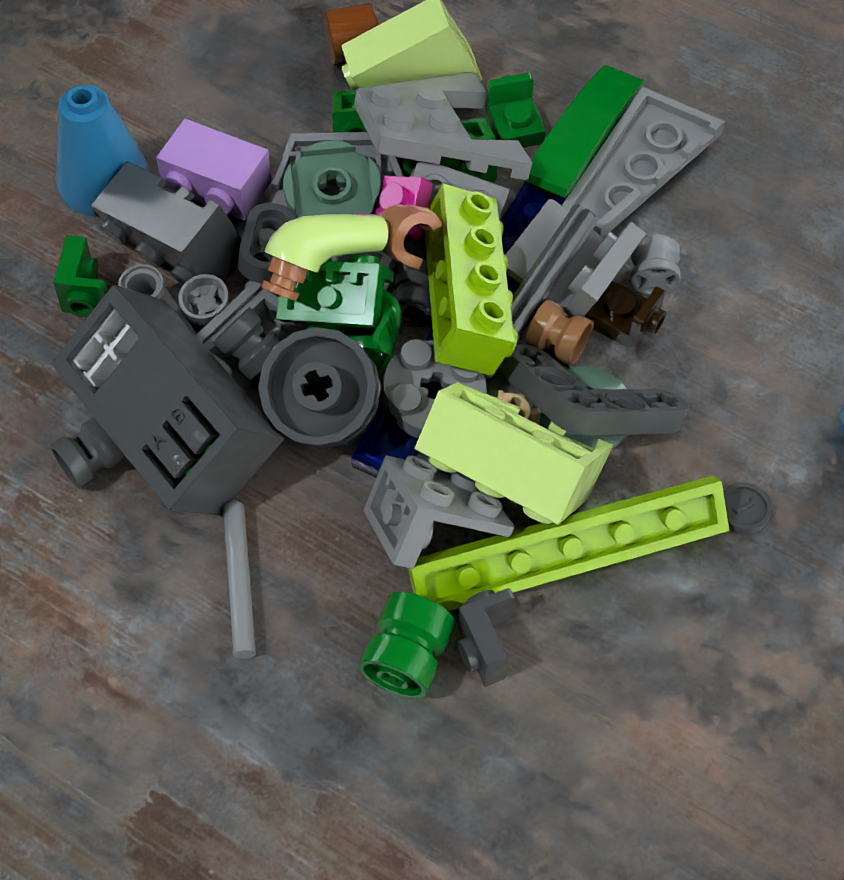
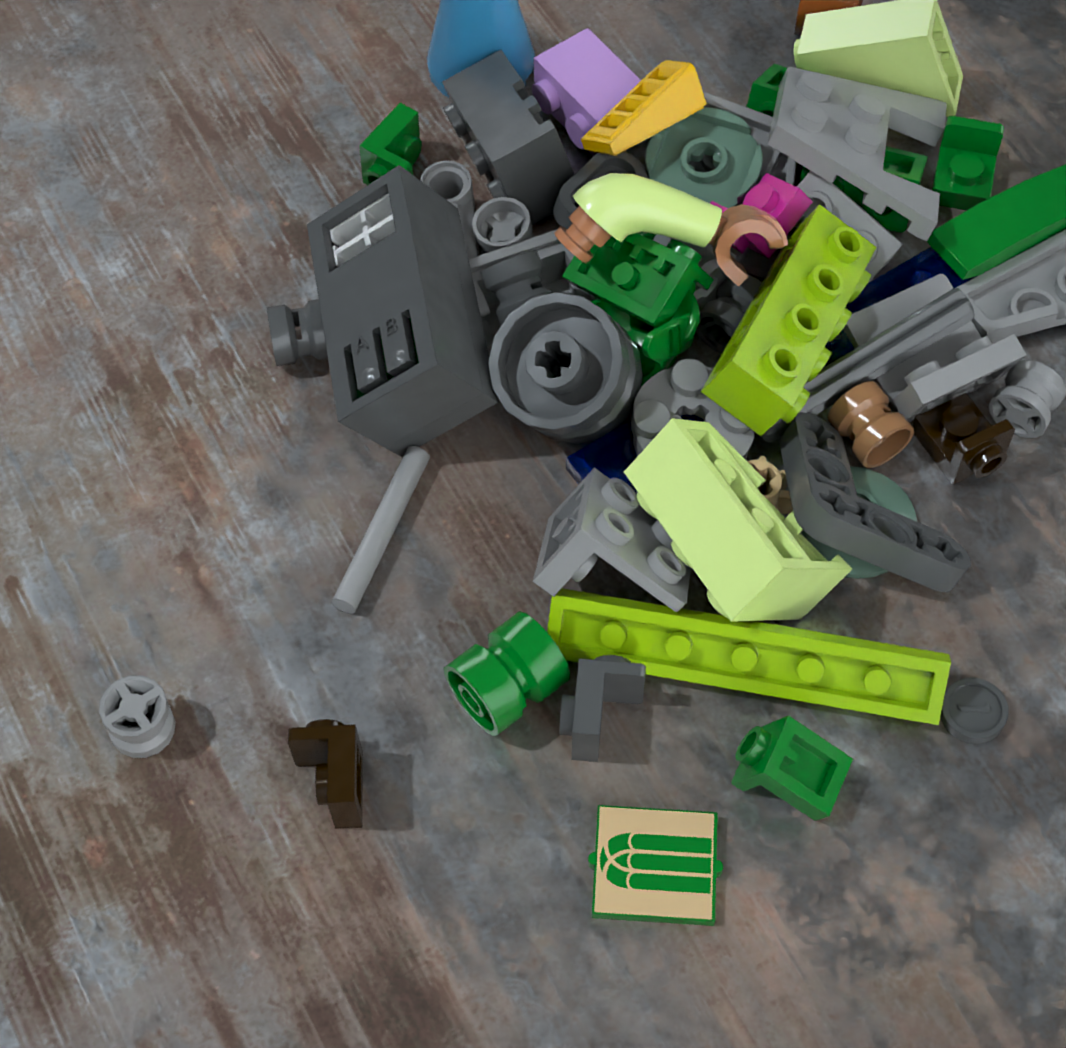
camera: 30 degrees right, 0 degrees up
none -> light grey wheel [99,675,176,758]
none -> dark brown bracket [288,719,363,829]
none -> yellow slope [581,60,707,156]
none -> piece [588,805,723,926]
none -> green bracket [731,715,853,821]

